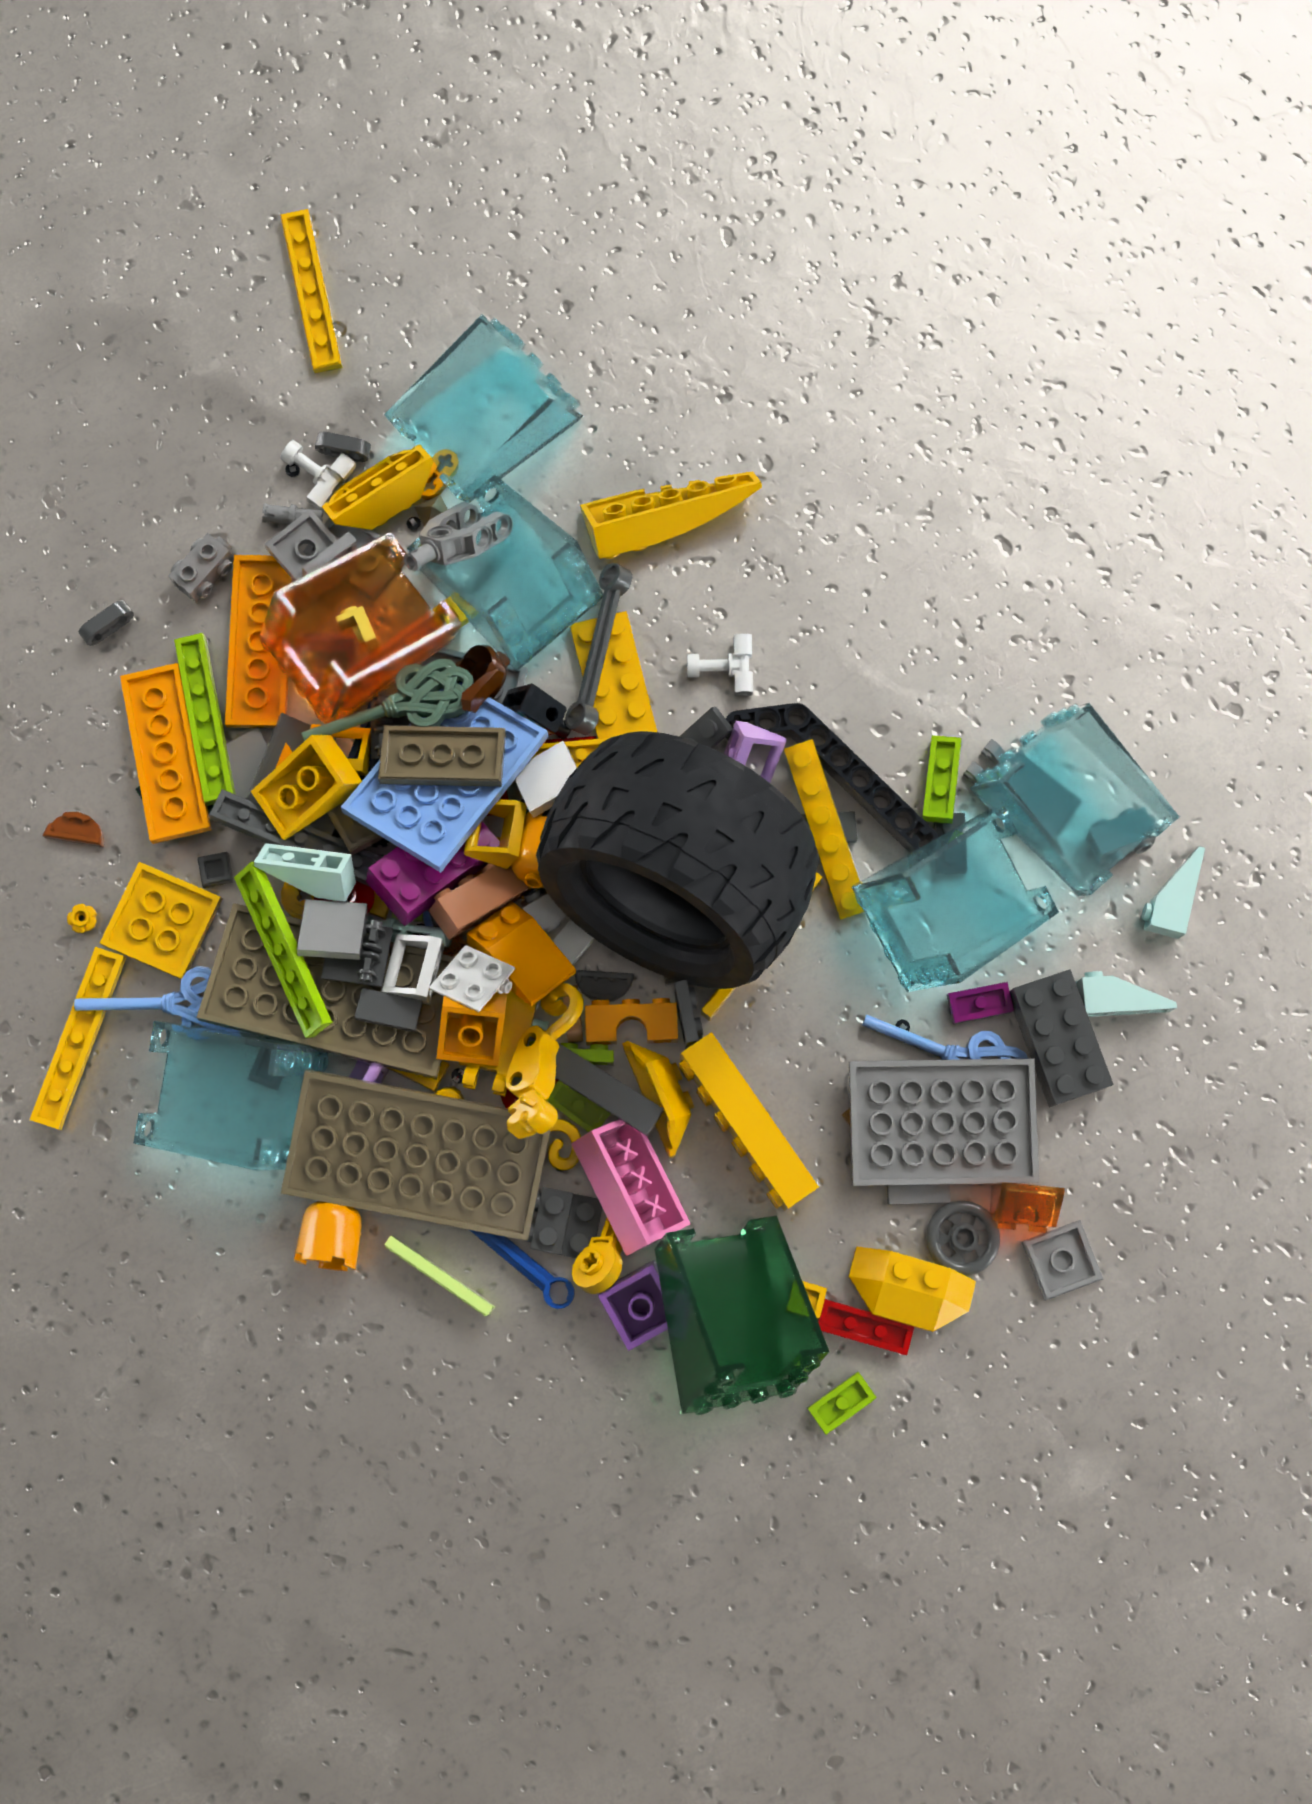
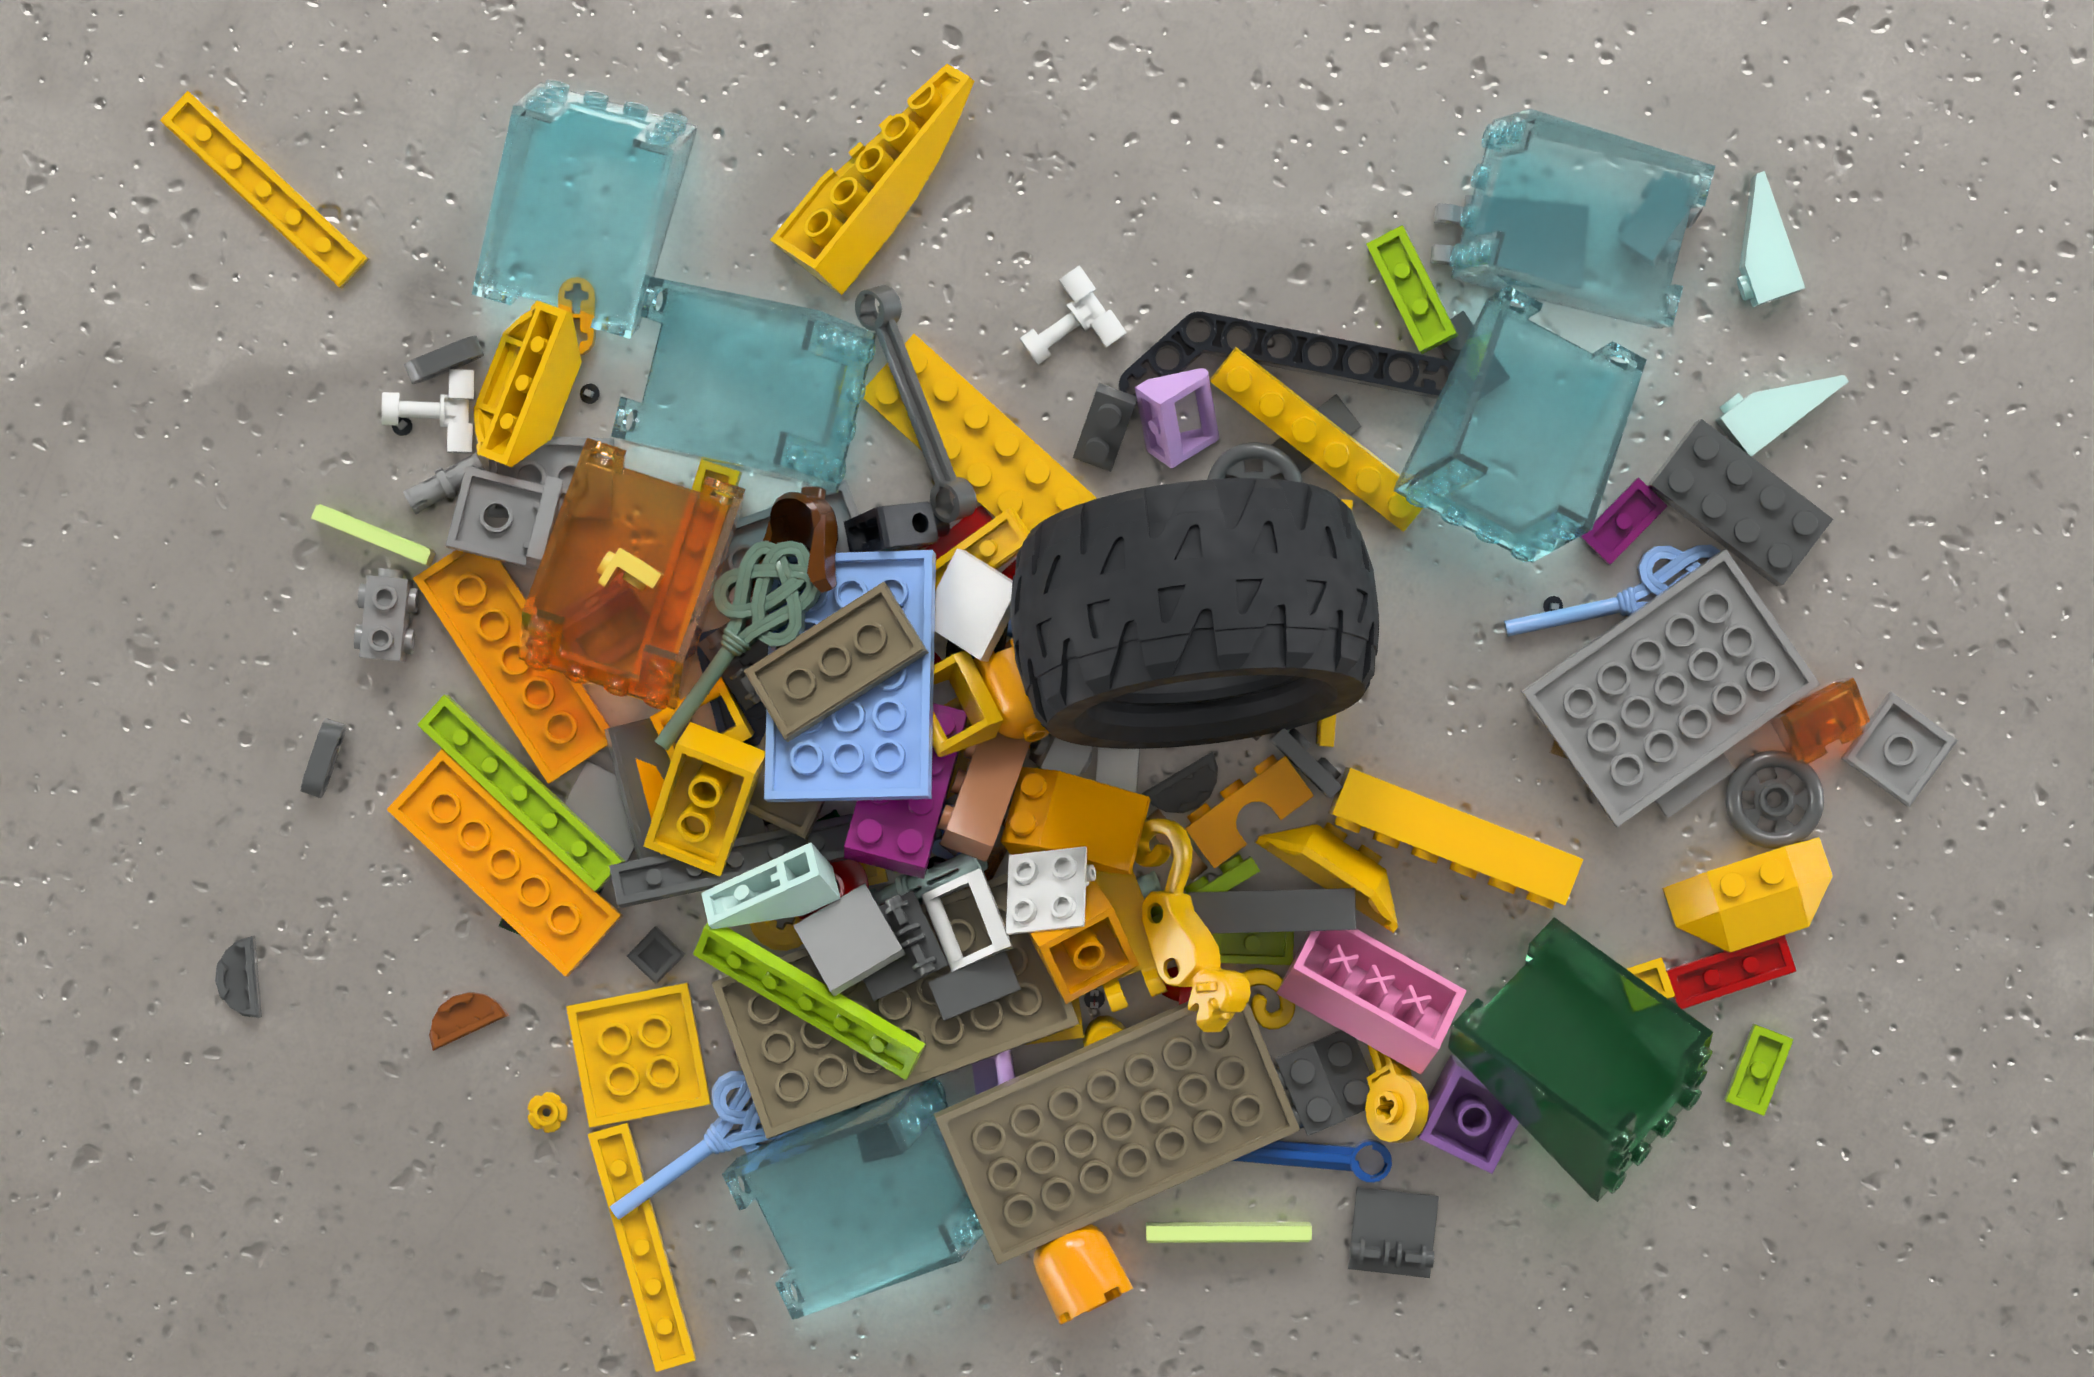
camera: 30 degrees left, 10 degrees up
light grey piece [404,502,513,571] -> none
dark tan slope [414,495,449,527] -> none
none -> yellowish green tile [311,504,436,566]
none -> dark grey hinge [1348,1187,1439,1278]

